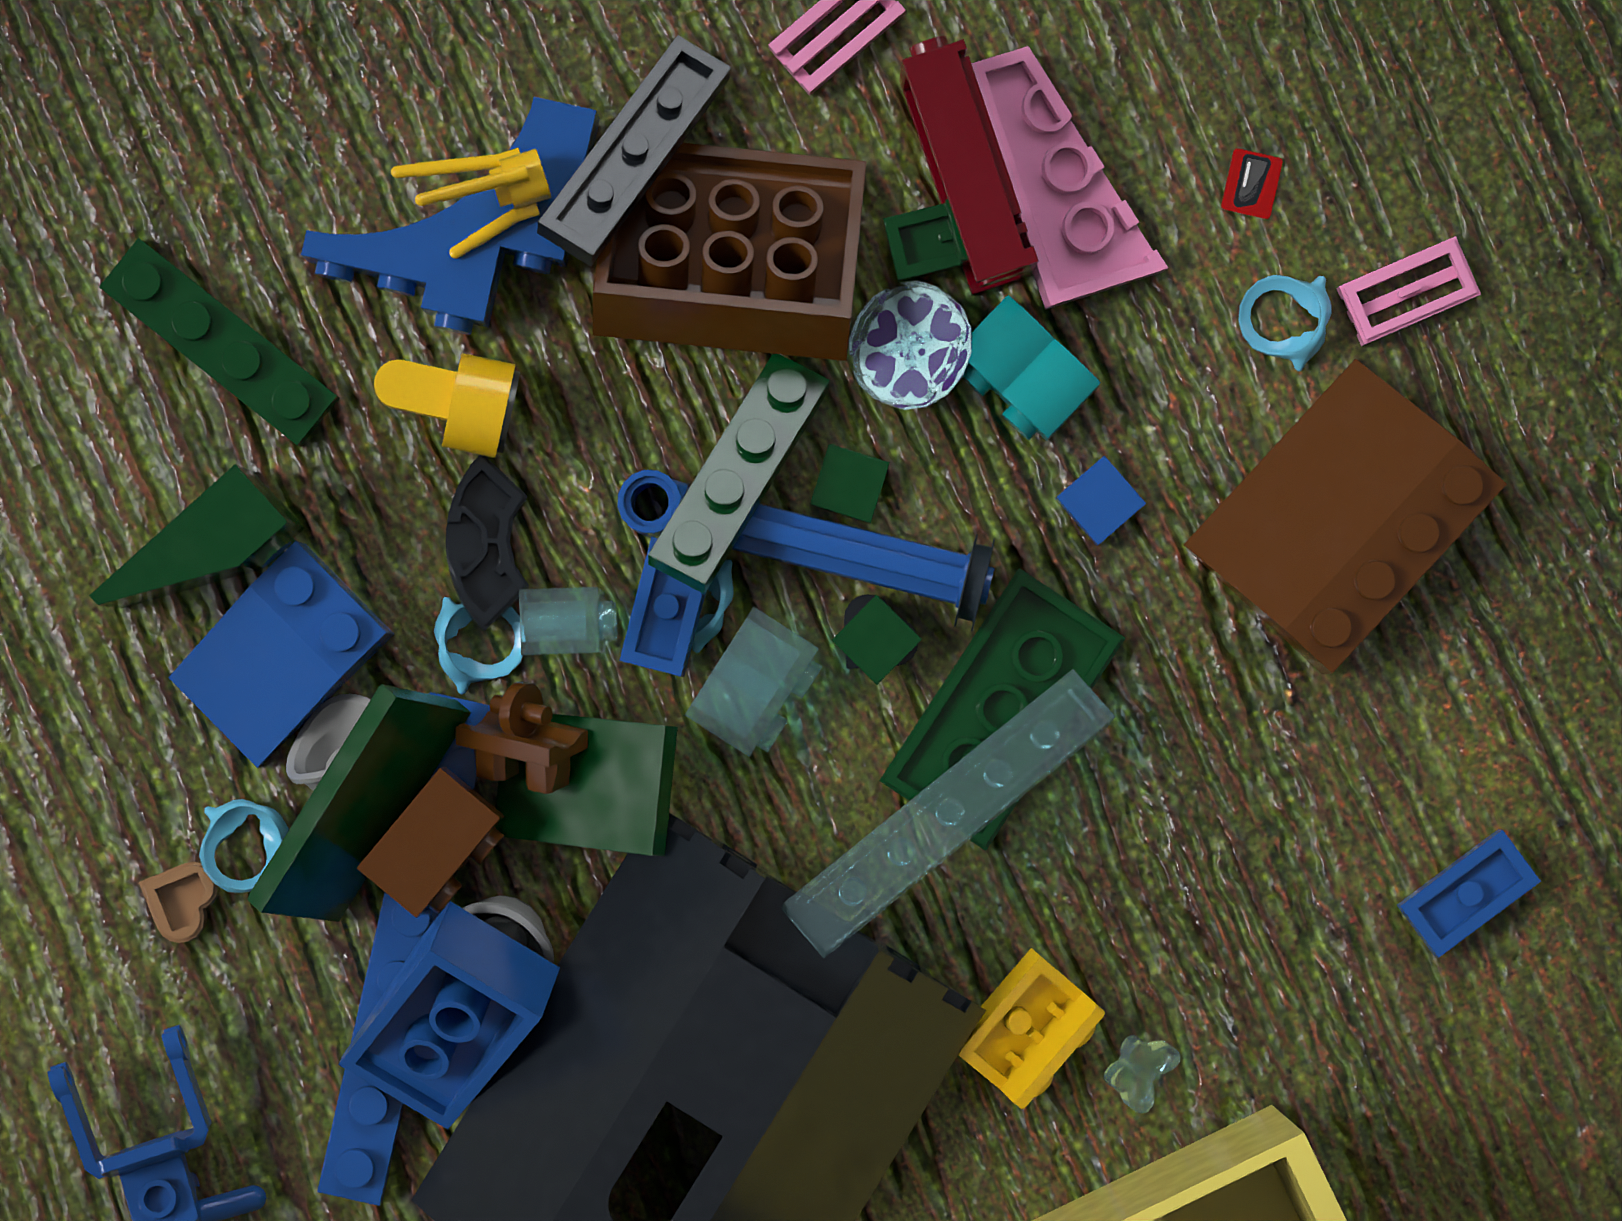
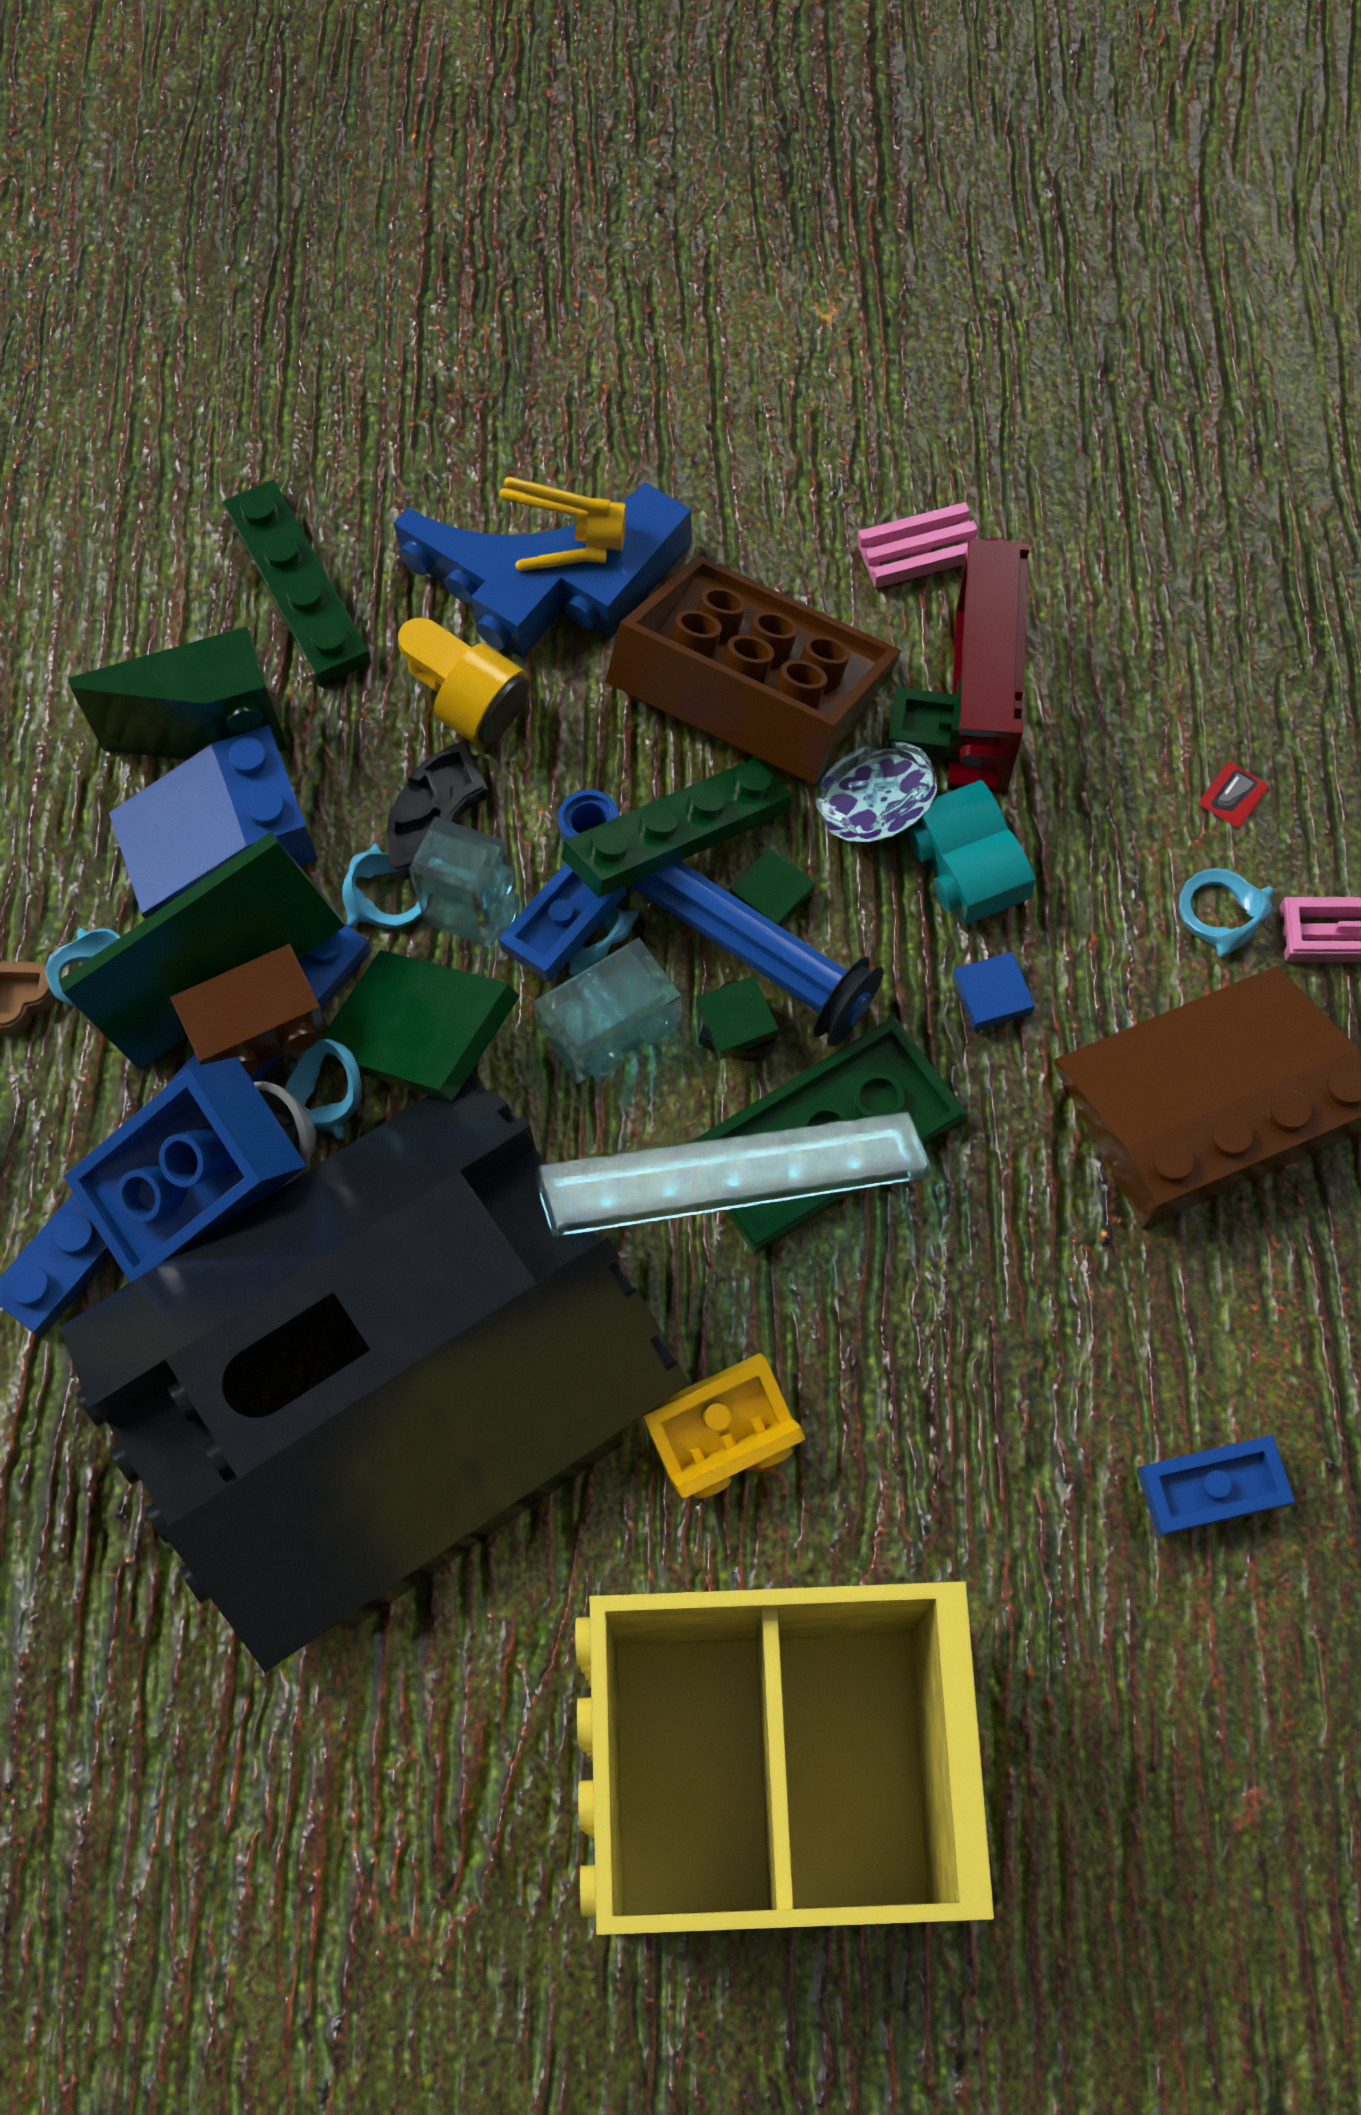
camera: 25 degrees right, 20 degrees down
reddish brown hips [455,681,588,794] -> none
plate [537,35,731,266] -> none
bright pink wing [971,46,1168,310] -> none
clear light blue piece [1104,1035,1180,1113] -> none
none -> medium azure piece [284,1039,362,1140]

